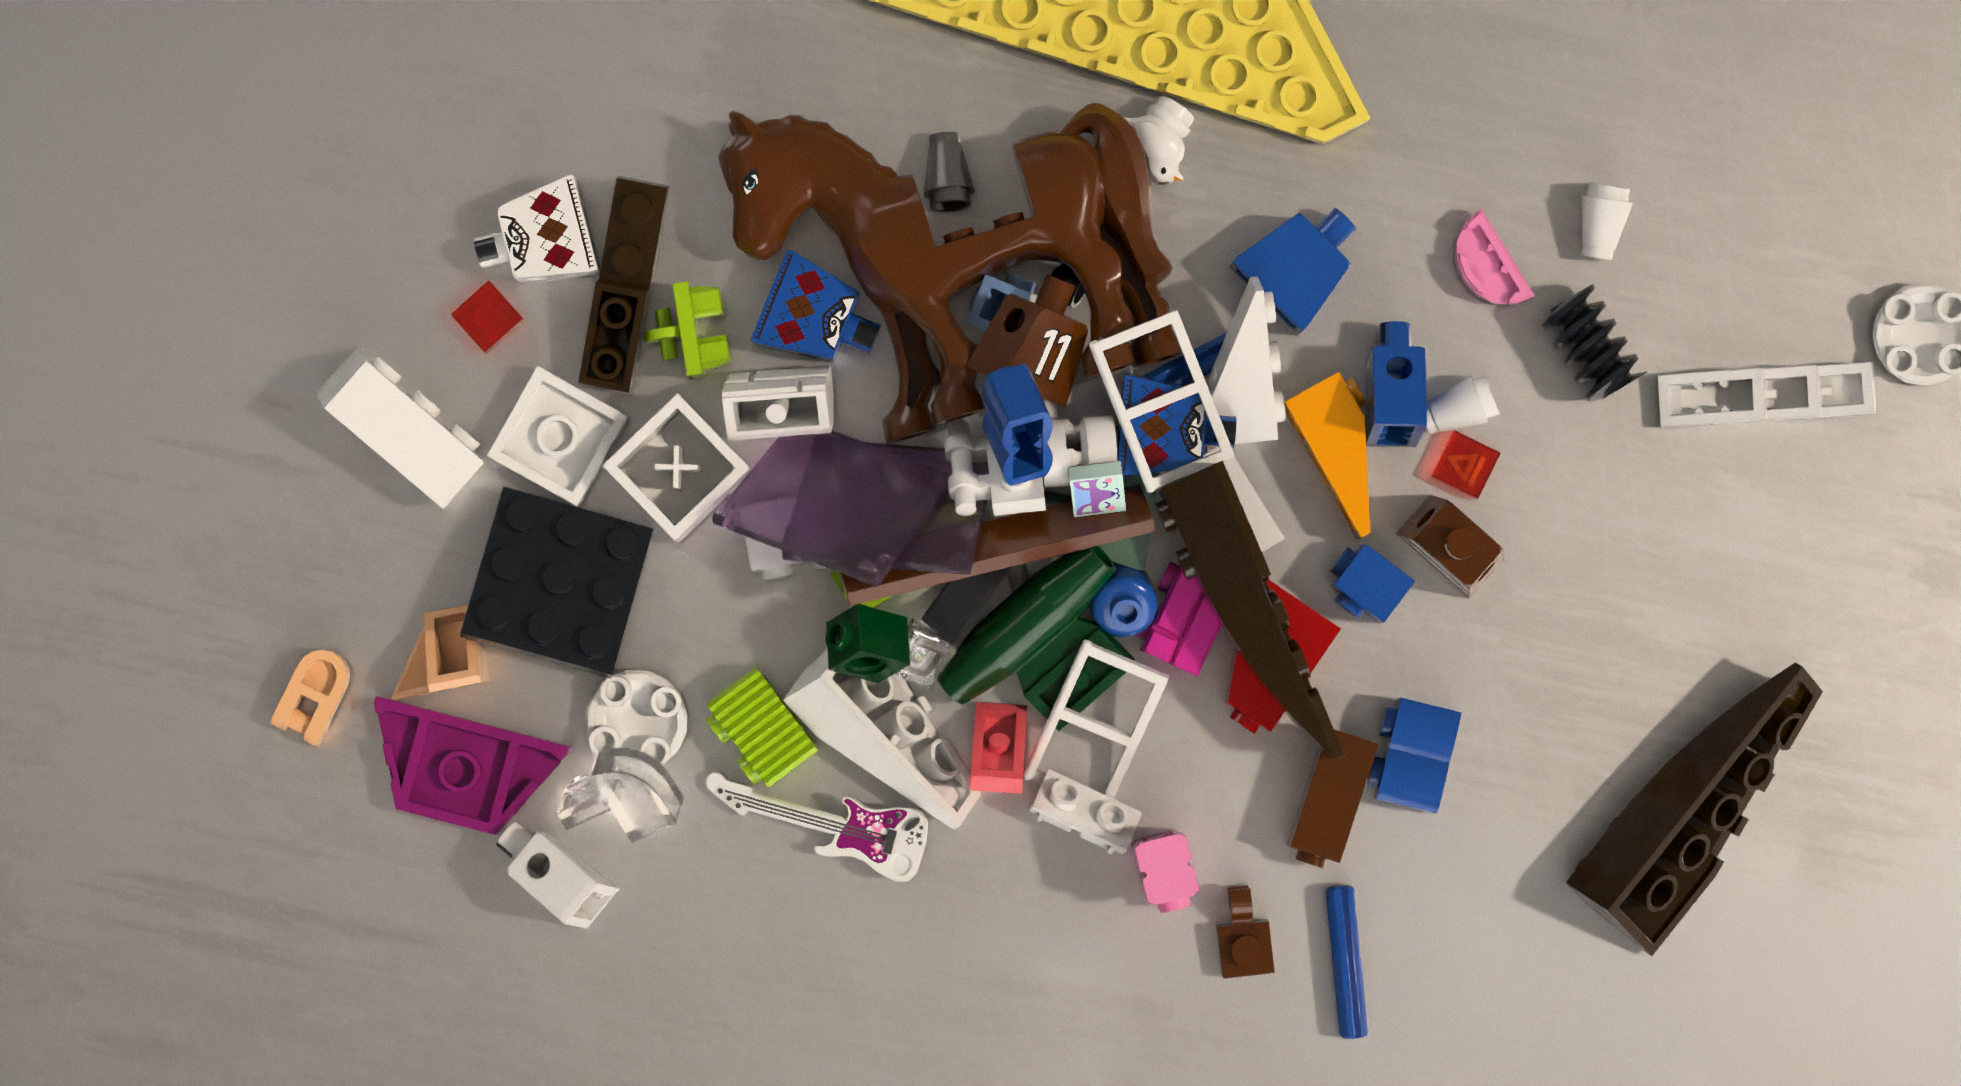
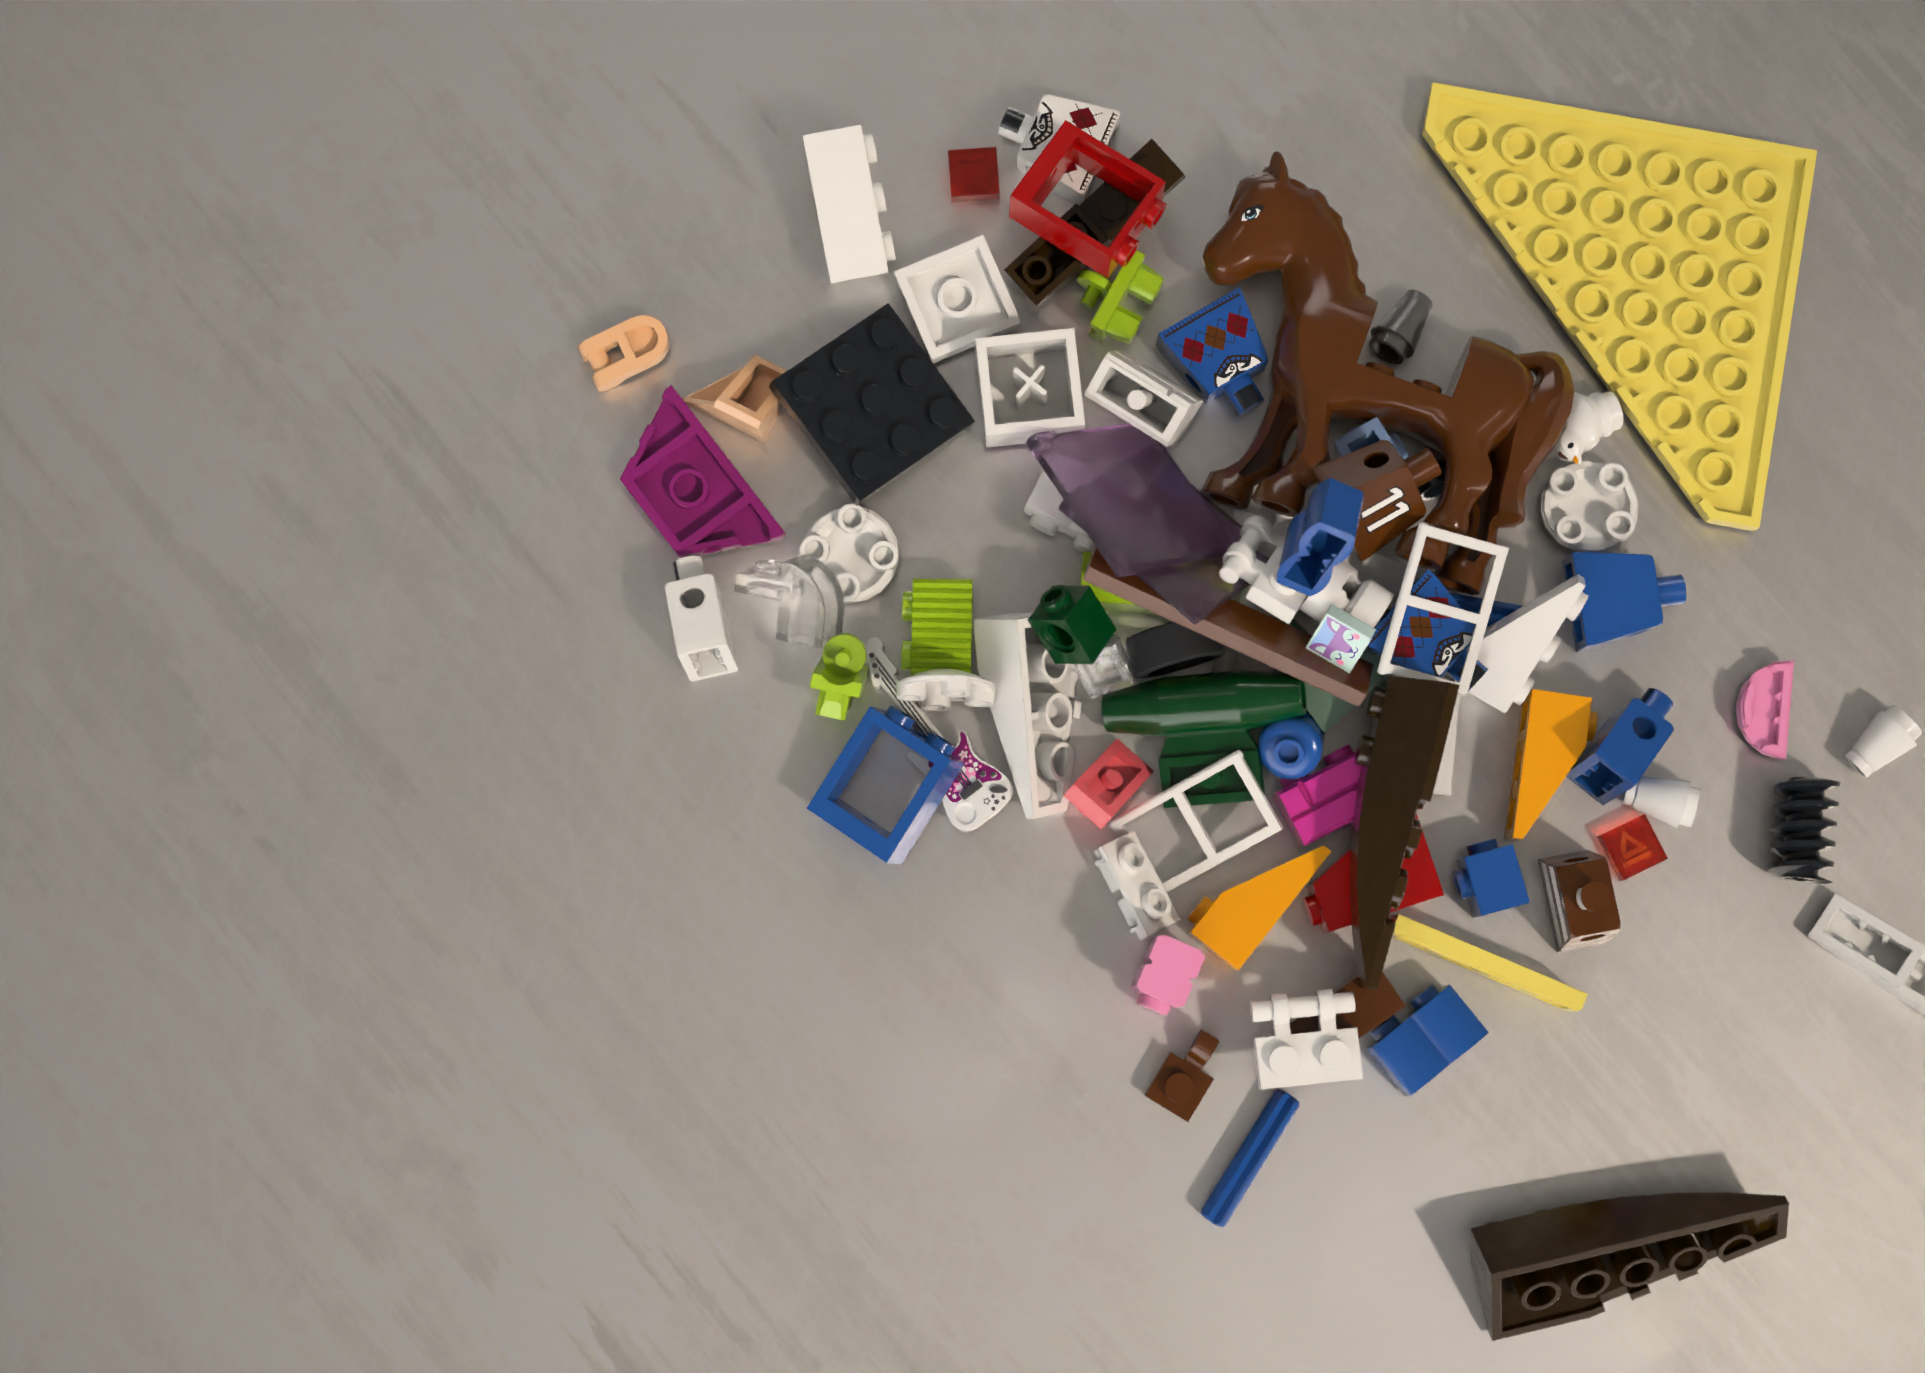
camera: 40 degrees right, 5 degrees down
none -> blue window [807,705,965,865]
none -> lime hips [810,633,869,720]
none -> white dish [896,669,996,711]
none -> red window [1009,120,1167,278]
none -> light orange slope [1187,845,1332,971]
none -> white plate [1250,989,1363,1090]
none -> light yellow tile [1391,914,1588,1012]
none -> white dish [1540,459,1639,553]

